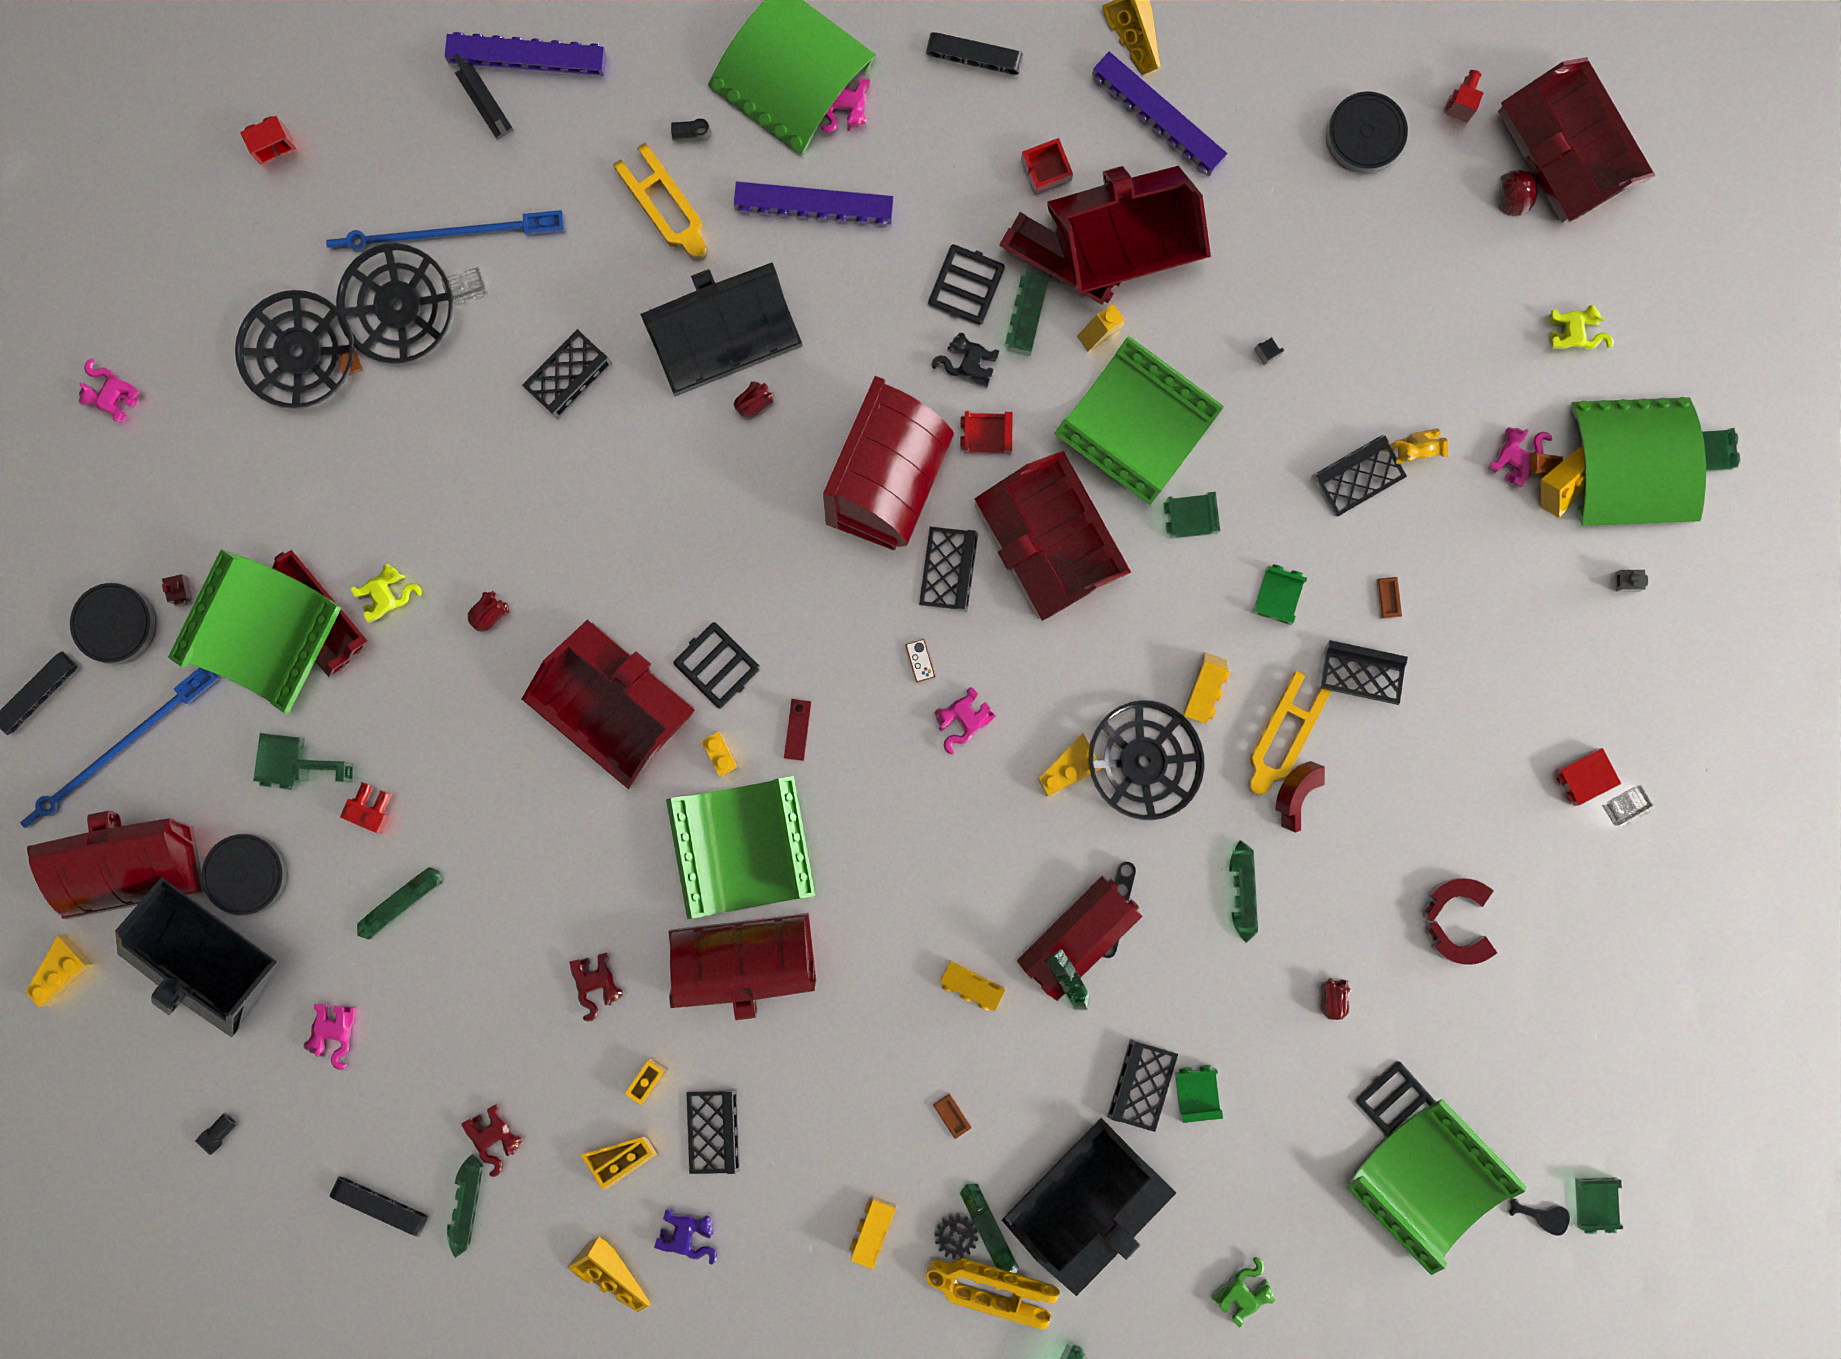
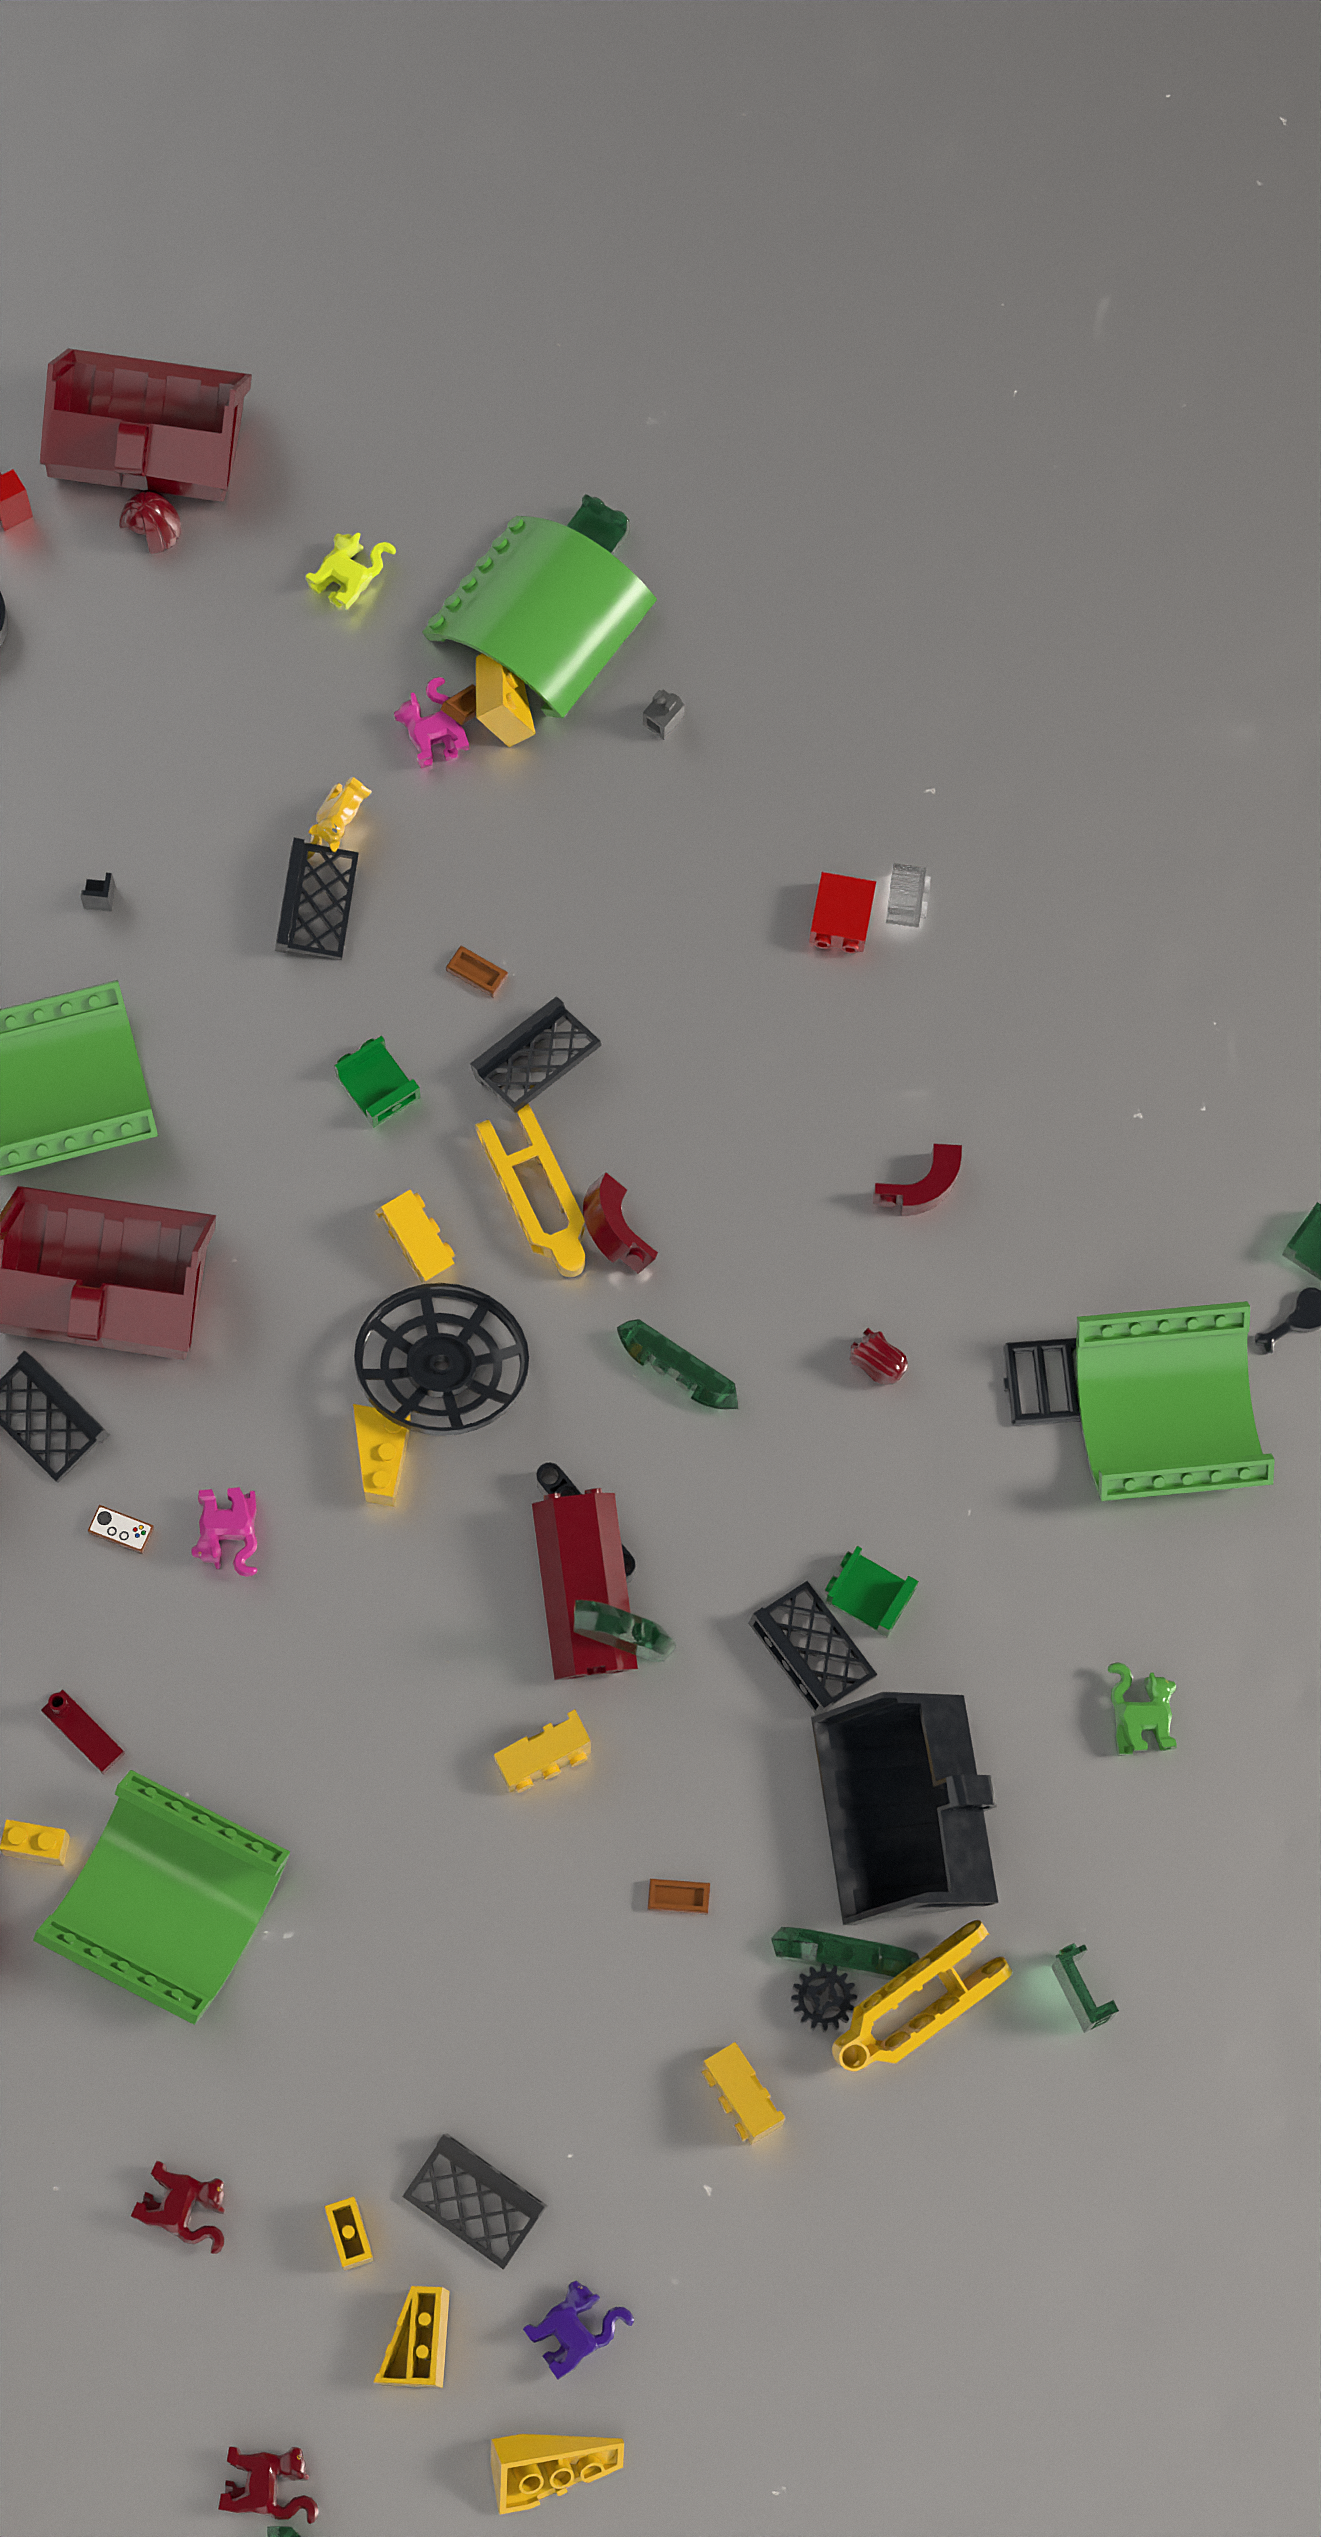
camera: 50 degrees left, 15 degrees down
dark red piece [668,913,817,1020] -> none
clear green panel [1163,492,1220,539] -> none
dark red arch [1423,878,1494,921] -> none

